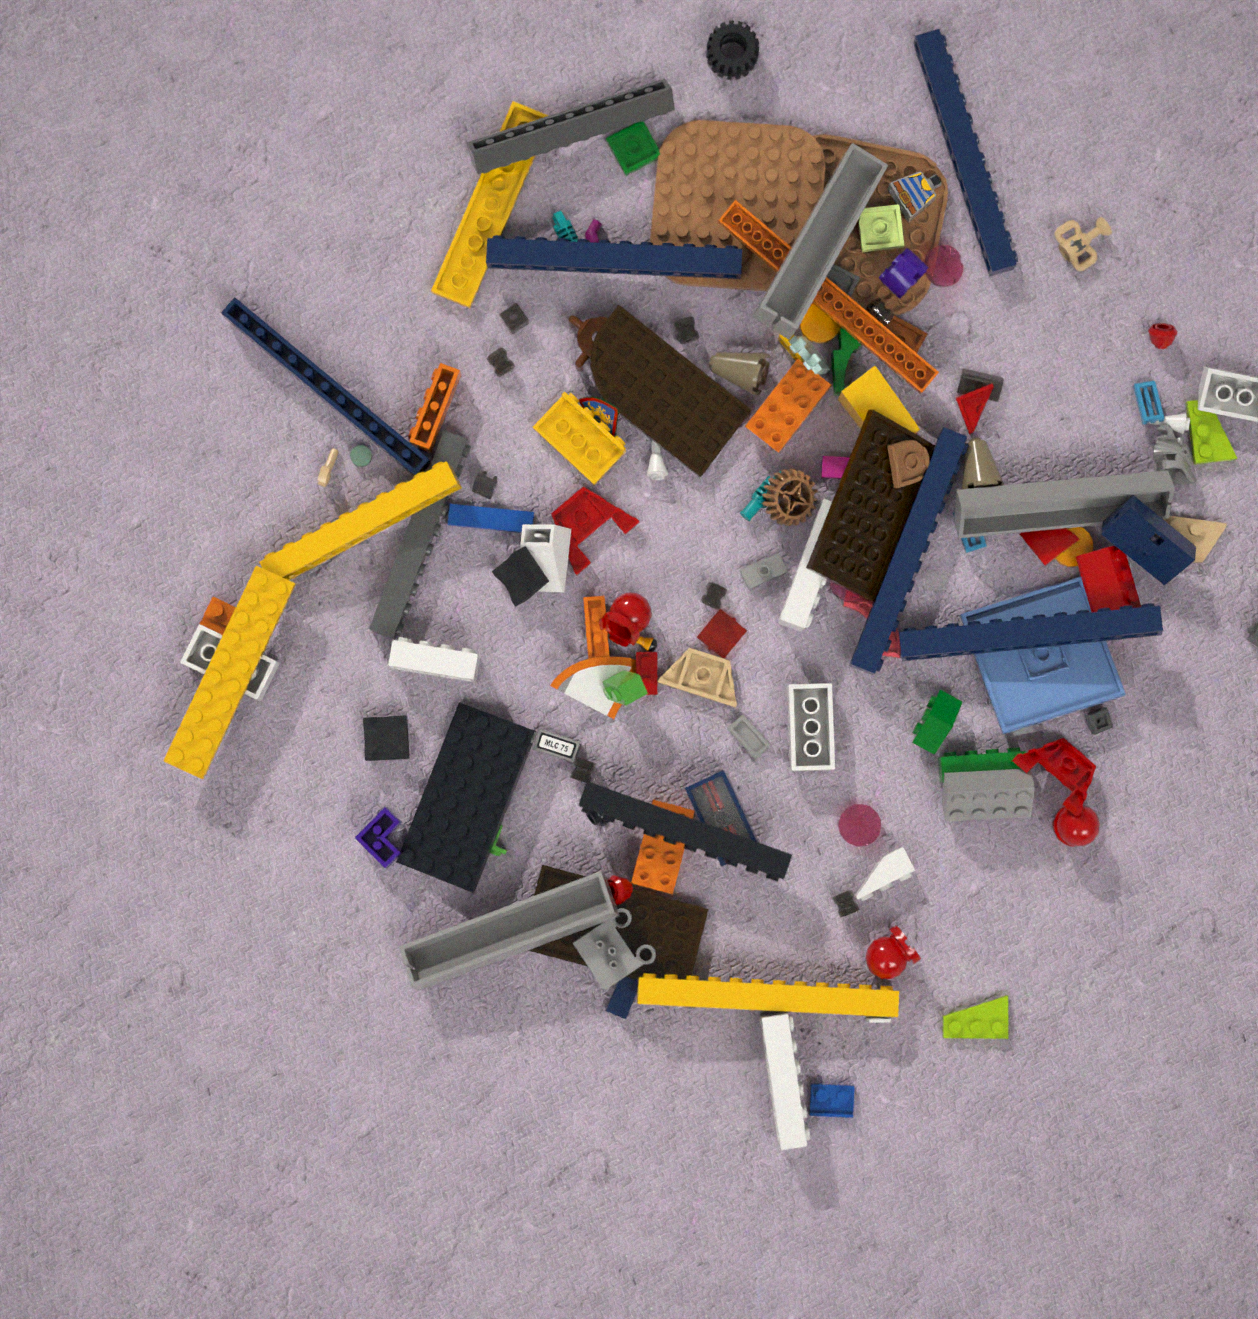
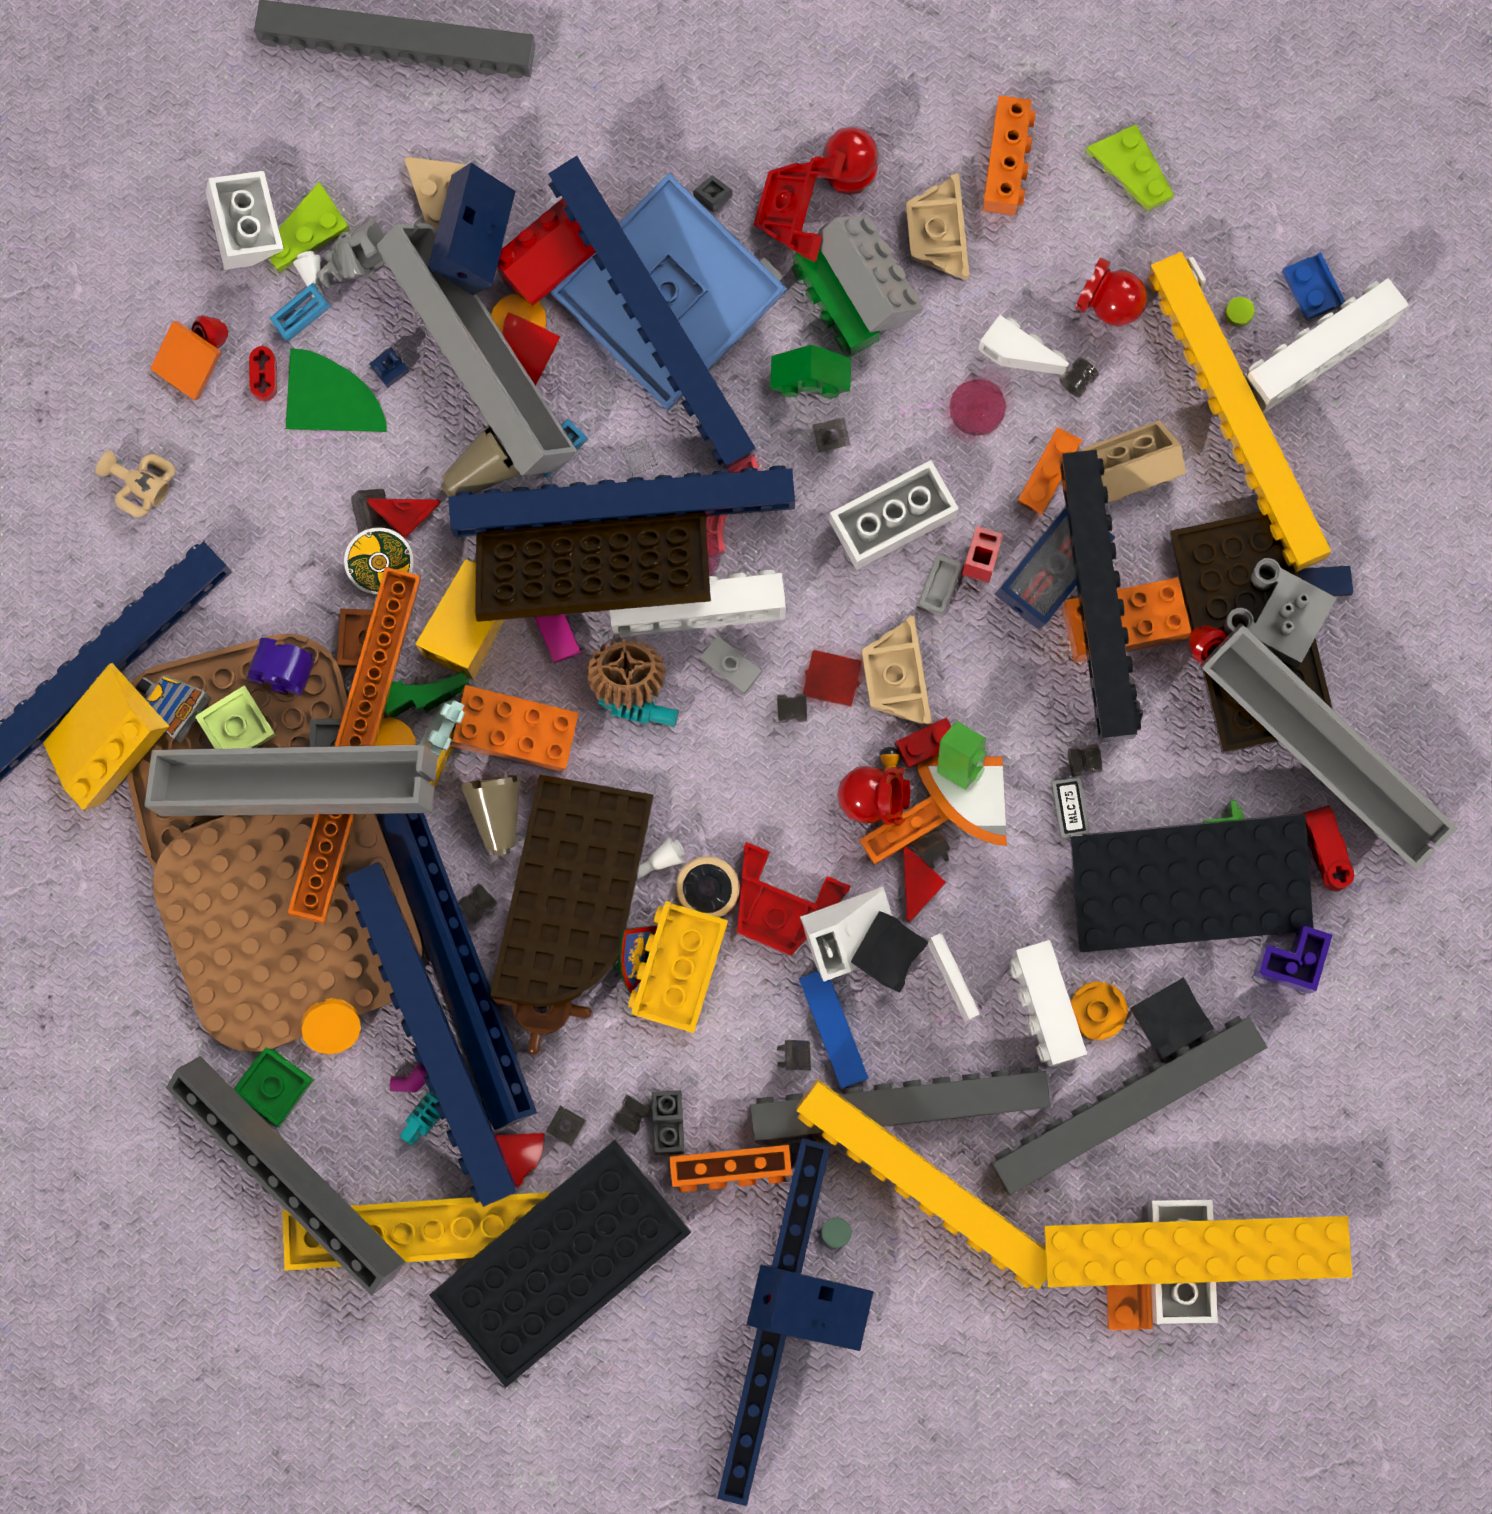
camera: 110 degrees left, 5 degrees down
tan bar [317,448,339,487] -> none
black tyre [706,21,759,80] -> none
clear smoke wheel [865,298,894,326] -> none
medium nougat tile [887,440,929,488] -> none
clear pink tile [924,245,964,288] -> none
none -> yellow slope [43,663,169,810]
none -> orange tile [150,321,222,400]
none -> red beam [249,346,277,402]
none -> green sticker [285,348,387,432]
none -> light orange tile [301,998,361,1054]
none -> shield [344,527,413,595]
none -> dark blue tile [369,347,410,388]
none -> dark blue brick [376,813,537,1130]
none -> black plate [429,1139,691,1388]
none -> red brick [495,1133,545,1188]
none -> dark grey slope [652,1090,685,1156]
none -> black wheel [676,856,740,918]
none -> dark blue brick [746,1264,874,1351]
none -> clear smoke plate [813,418,851,453]
none -> red tile [903,846,946,923]
none -> tan wing [905,173,970,280]
none -> clear smoke tile [912,830,950,869]
none -> white tile [928,934,979,1023]
none -> red brick [962,526,1004,583]
none -> orange brick [982,95,1036,215]
none -> dark grey brick [991,1016,1268,1195]
none -> orange plate [1017,427,1082,515]
none -> light orange tile [1070,981,1128,1040]
none -> tan slope [1081,420,1186,502]
none -> lime tile [1225,297,1255,327]
none -> red piece [1303,805,1354,892]

